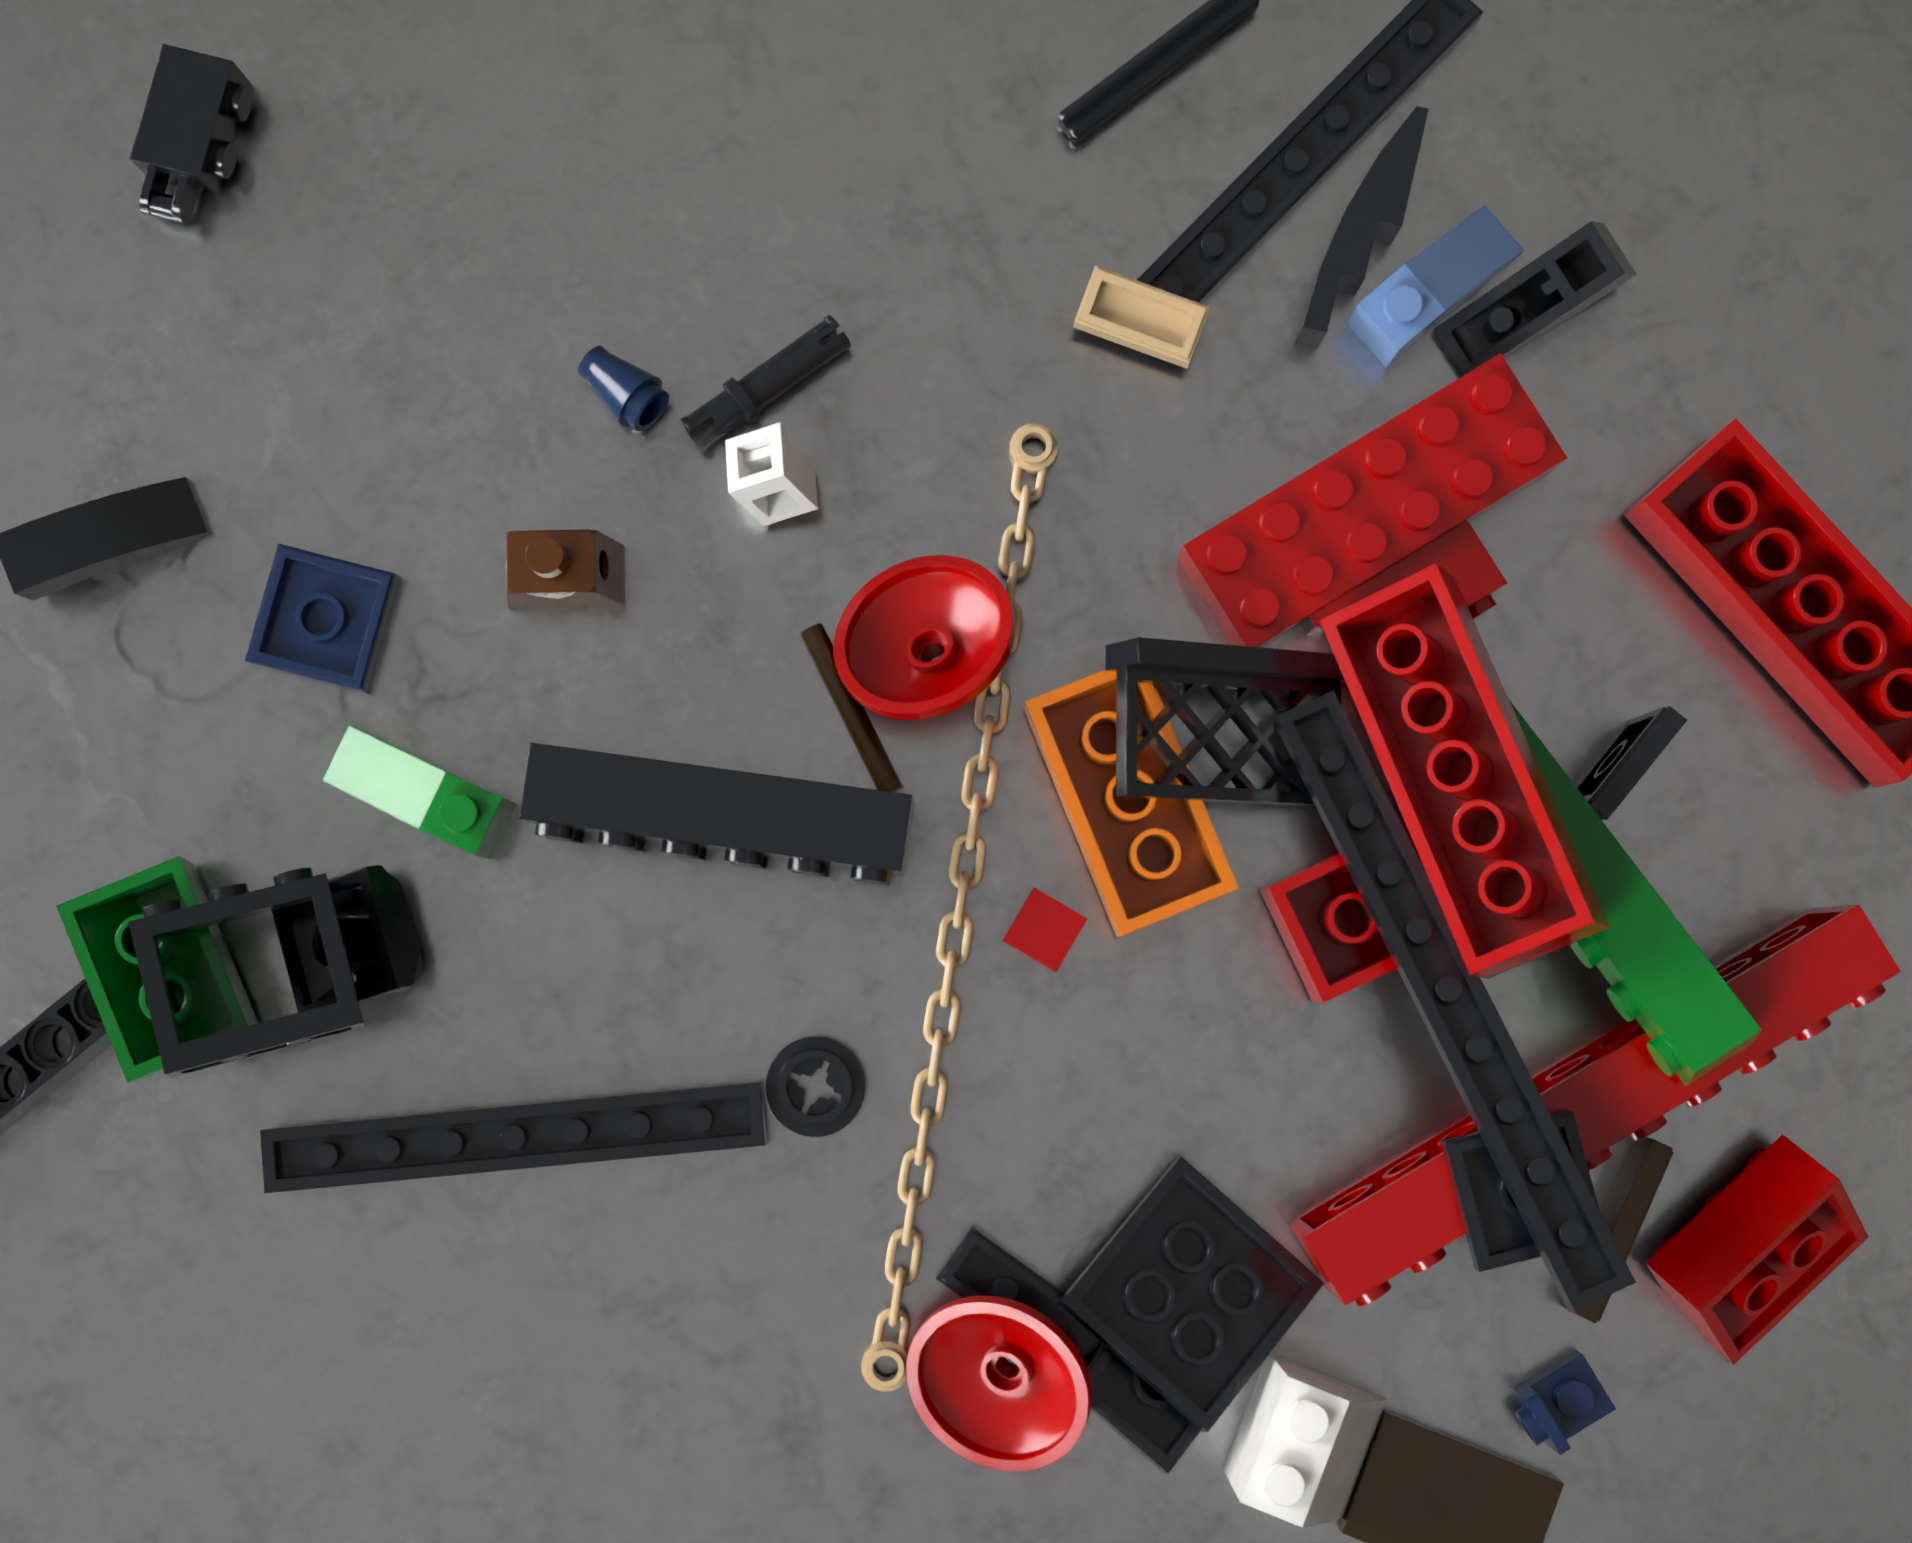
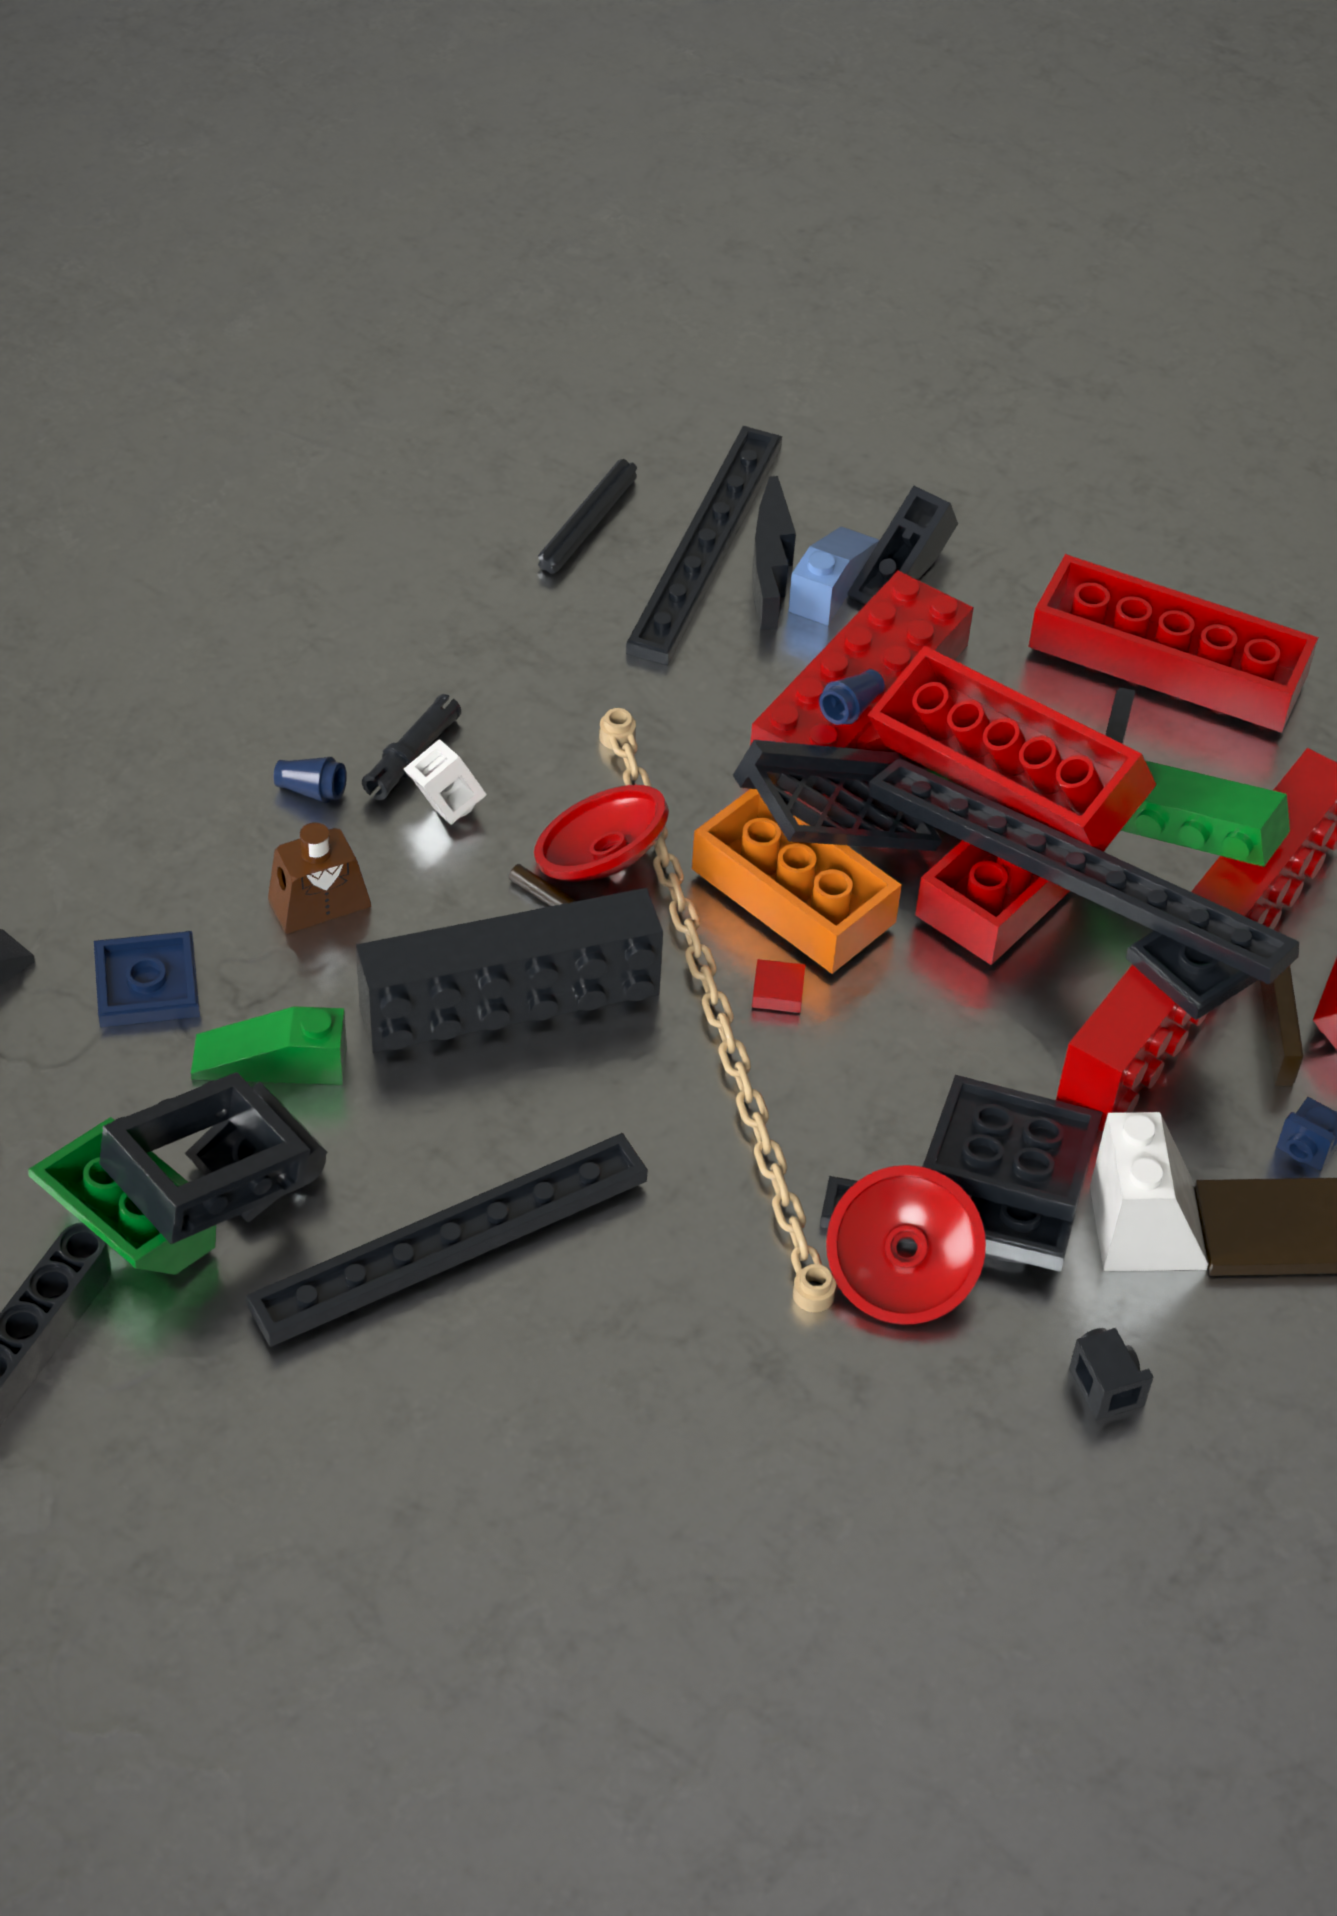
camera: 30 degrees left, 35 degrees down
black gear [766,1036,866,1137] -> none
tan tile [1073,266,1210,369] -> none
none -> dark blue cone [819,669,885,725]

